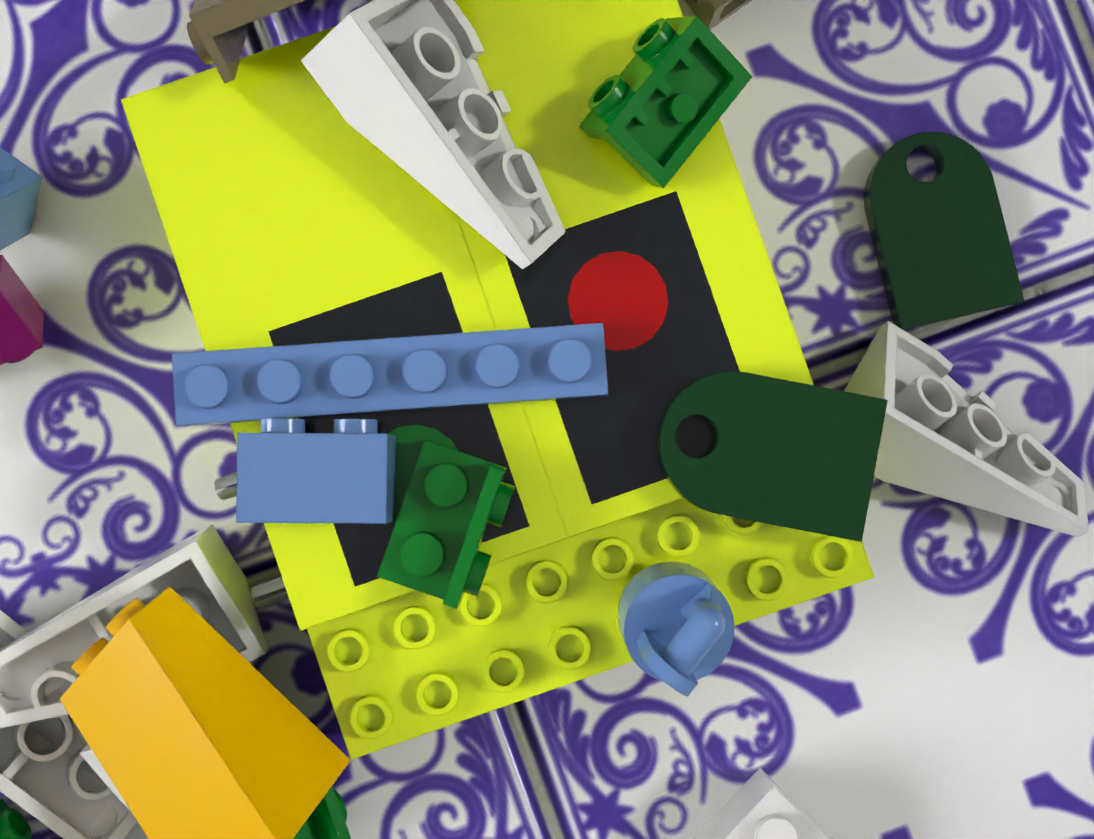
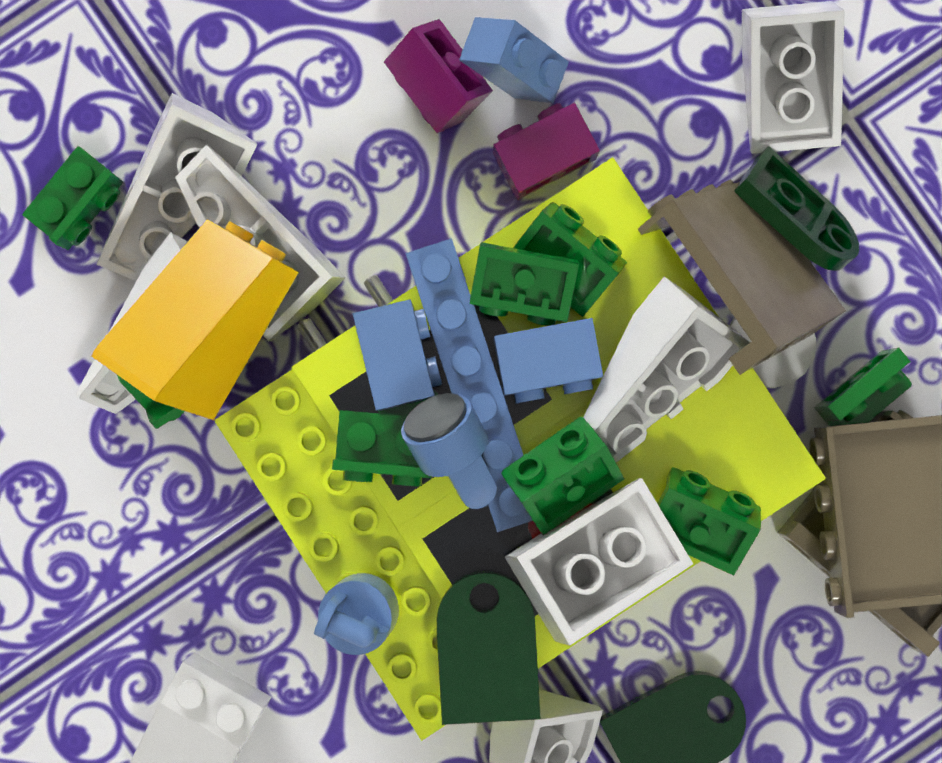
camera: 80 degrees right, 0 degrees up
none -> medium blue piece [401,393,497,509]
none -> green bracket [469,242,579,326]
none -> magenta brick [493,102,600,200]
none -> medium blue brick [493,318,603,403]
none -> green bracket [501,417,625,536]
none -> white slope [505,478,693,646]
none -> green bracket [513,202,627,317]

